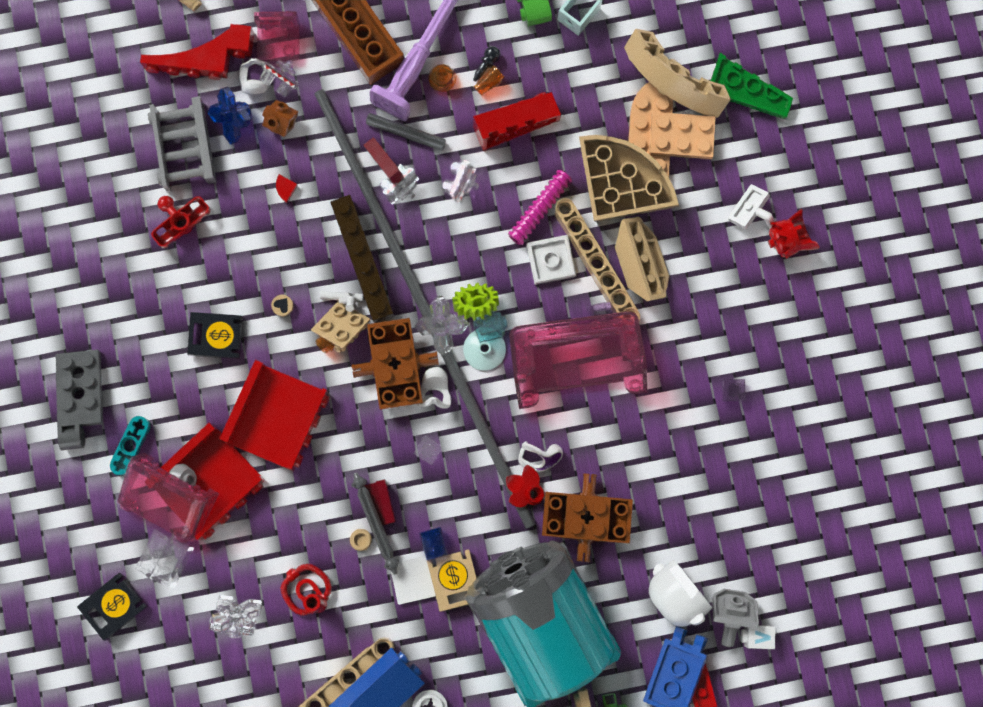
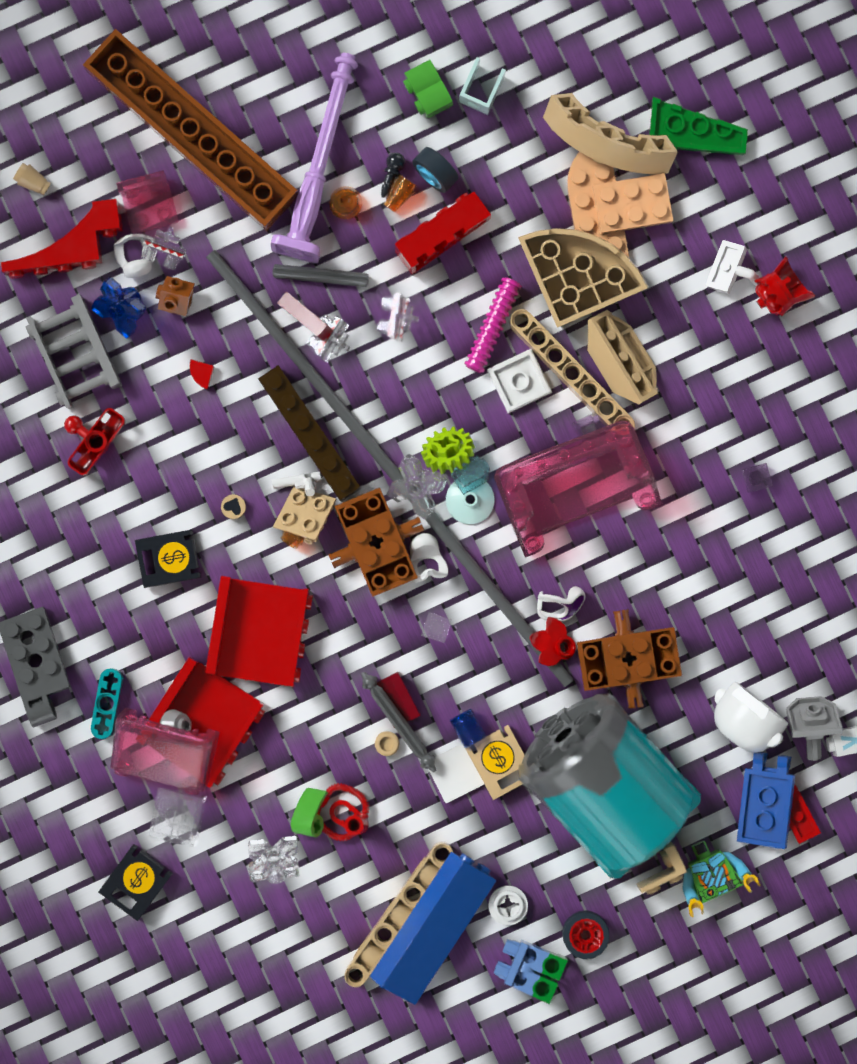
camera: 10 degrees left, 5 degrees up
none -> bright green panel [291,788,328,837]
none -> black wheel [412,147,459,193]

